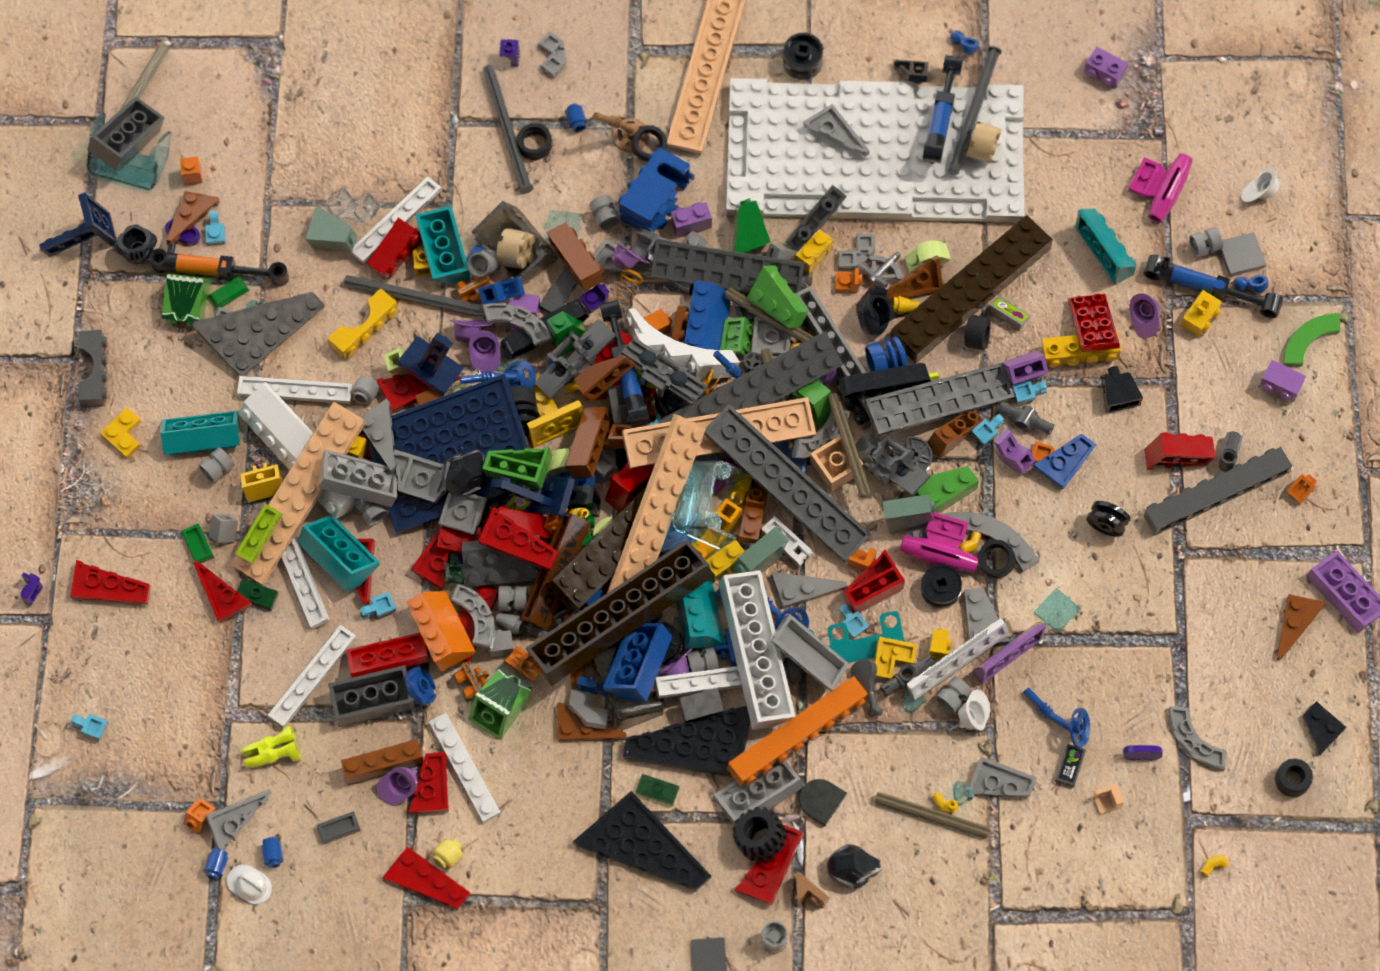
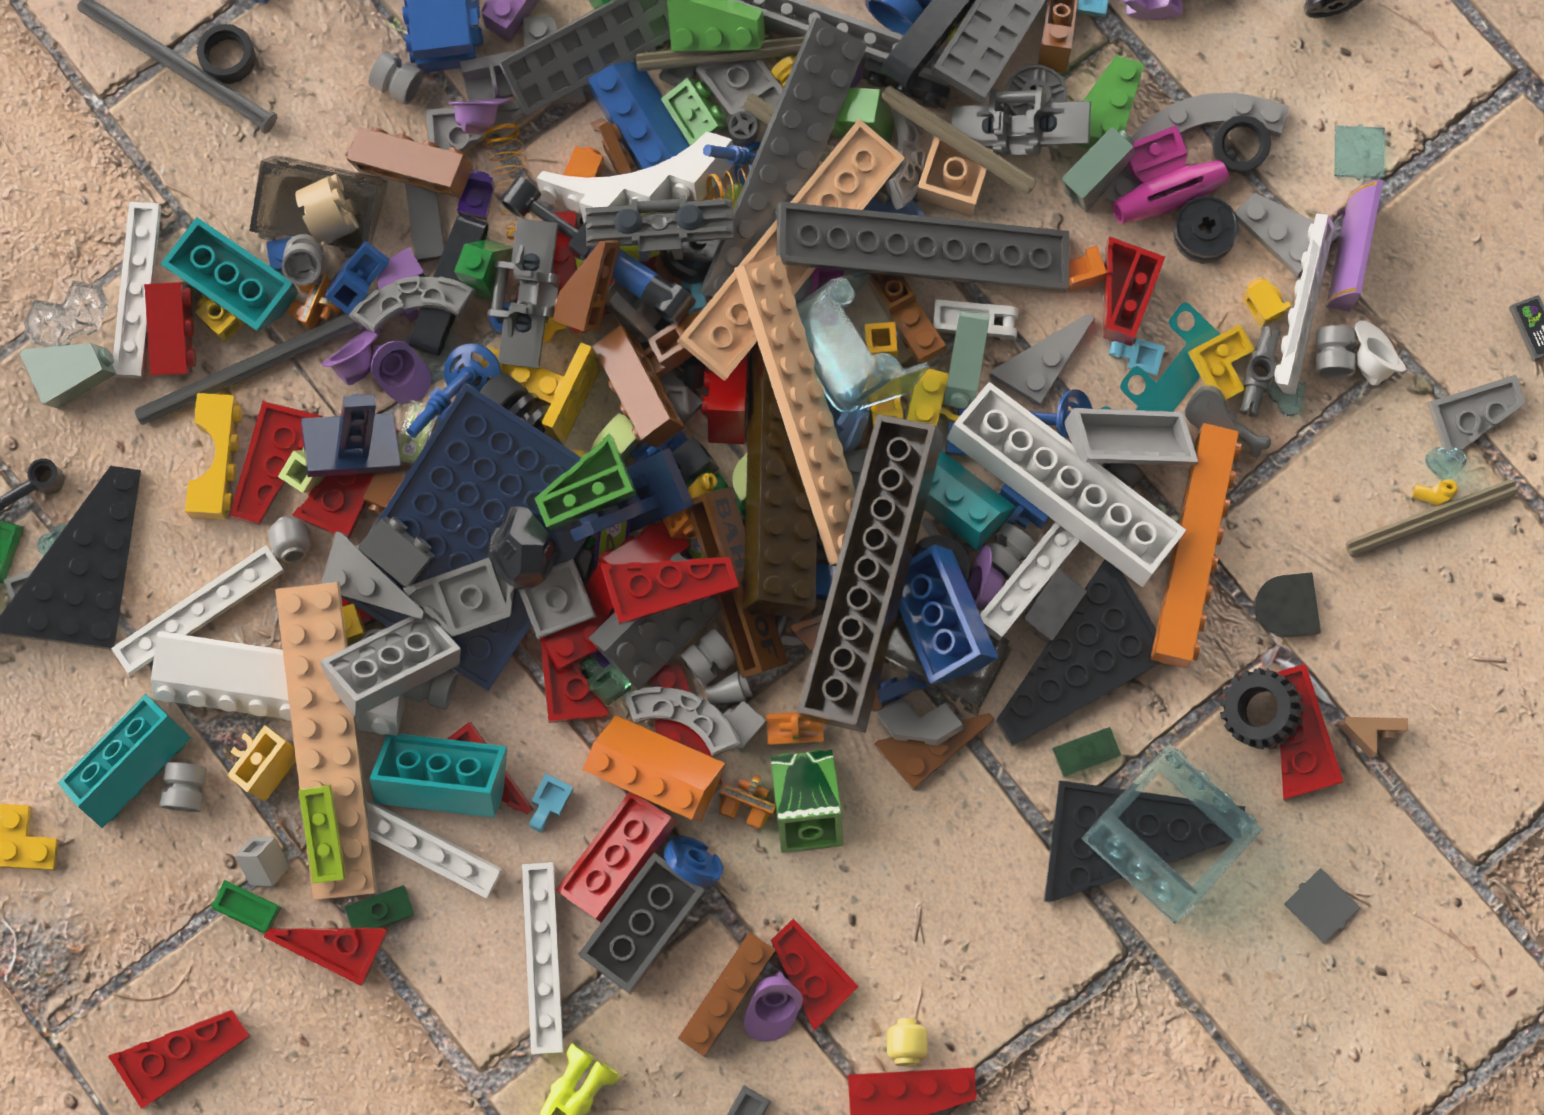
camera: 40 degrees left, 10 degrees up
white plate [429,713,501,824] -> none
clear light blue piece [545,210,582,239] -> none
light grey slope [714,760,803,826] -> none
yellow plate [728,472,752,505] -> none
light grey wheel [761,921,788,954] -> none
black helmet [827,843,881,889] -> none
yellow arm [957,531,981,553] -> none
blue dish [1023,687,1090,747] -> none
none -> red wing [229,401,322,525]
none -> dark grey brick [358,517,435,587]
none -> clear light blue windscreen [1081,744,1263,924]

